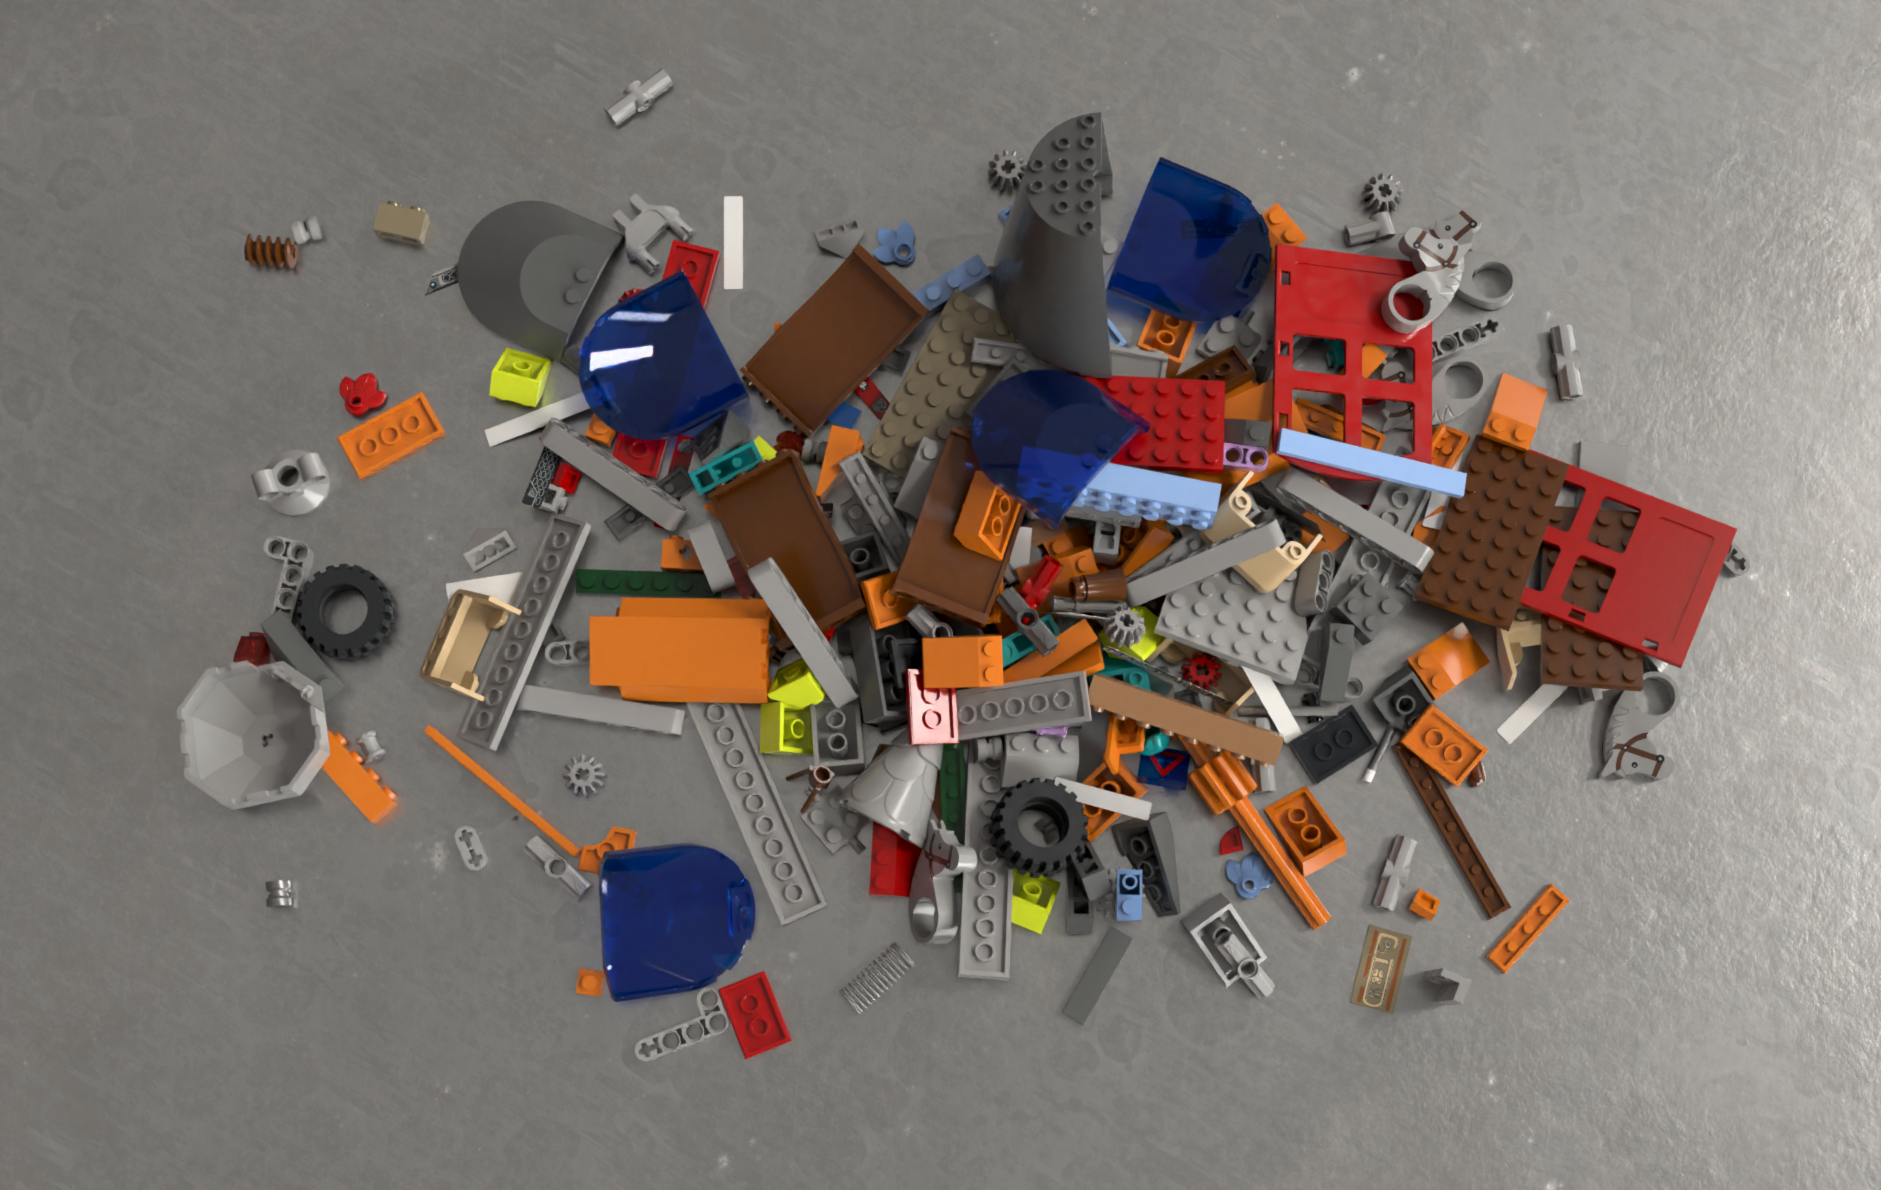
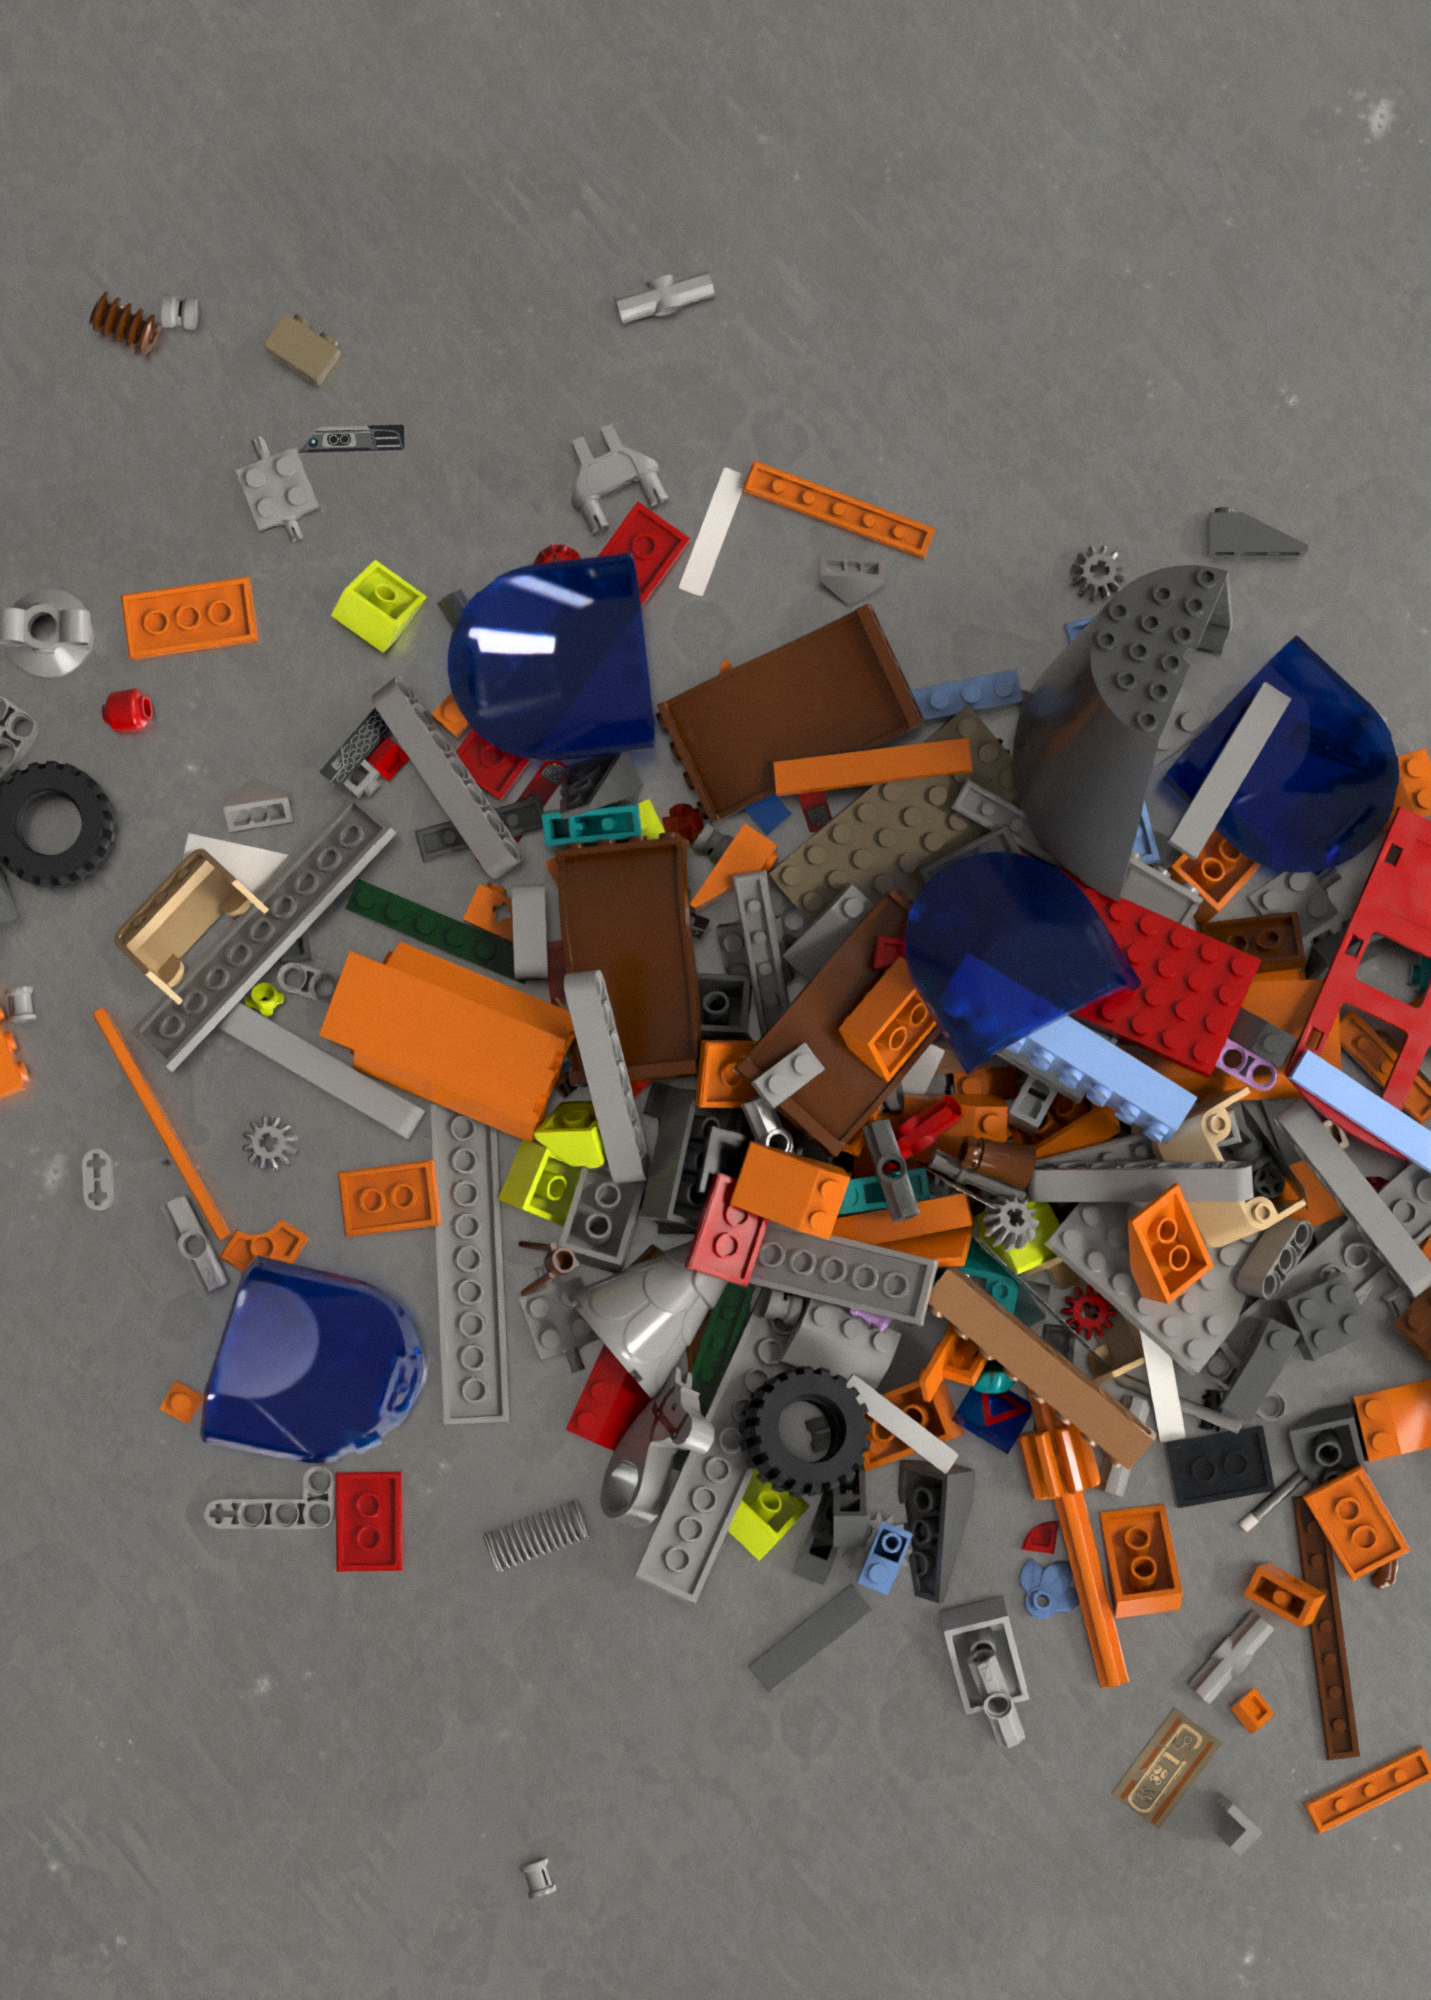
camera: 30 degrees right, 5 degrees up
red plate [339,373,387,416] -> none
dark grey windscreen [458,201,626,364] -> none
white sticker [485,382,616,447] -> none
medium blue plate [873,221,916,265] -> none
none -> red head [102,688,153,733]
none -> light grey plate [235,436,319,543]
none -> neon yellow plate [245,983,284,1017]
none -> orange tile [338,1160,442,1237]
none -> orange tile [743,460,936,560]
none -> light grey plate [751,1043,825,1110]
none -> orange tile [773,738,973,796]
none -> red tile [873,935,911,970]
none -> orange slope [1128,1183,1214,1304]
none -> light grey tile [1166,681,1291,860]
none -> dark grey slope [1207,507,1308,557]
none -> orange brick [1244,1562,1326,1628]

